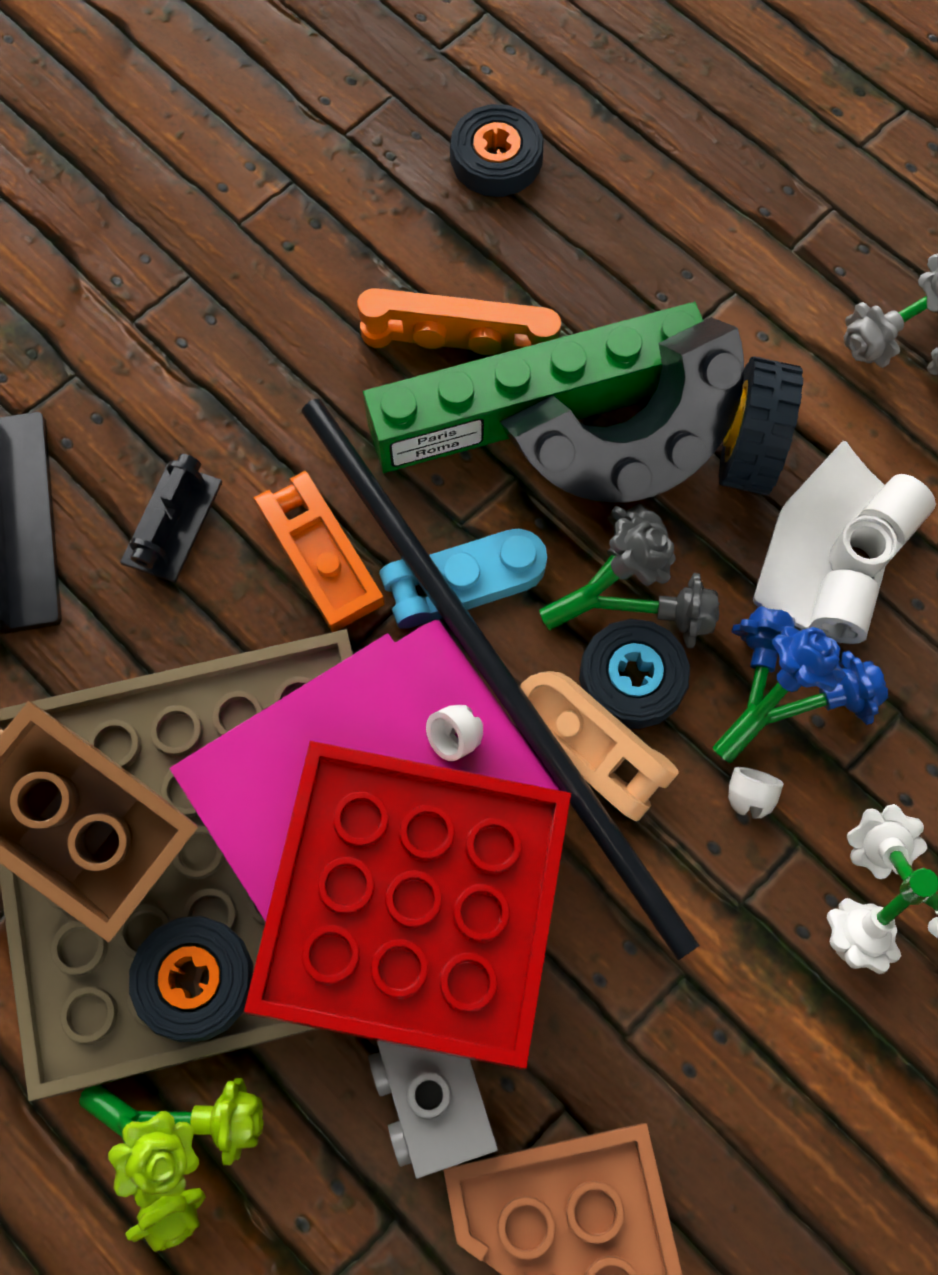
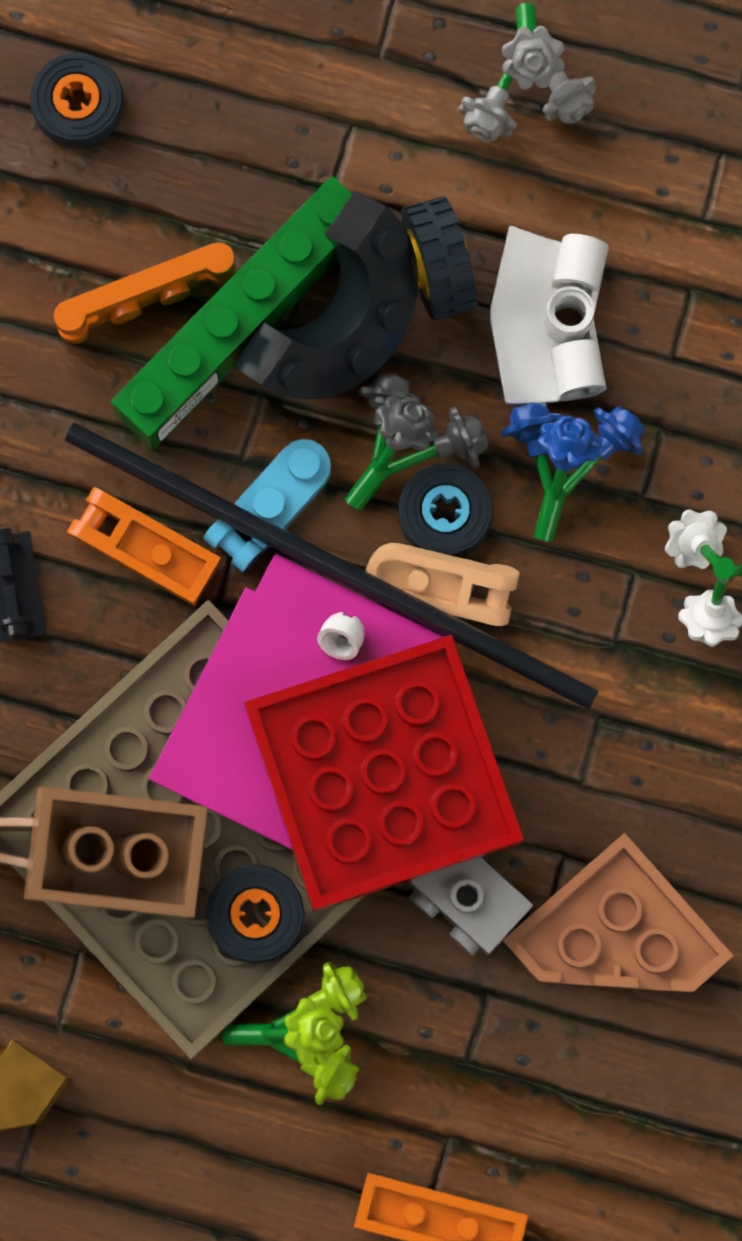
camera: 30 degrees left, 10 degrees up
white hinge [728,767,784,819] -> none

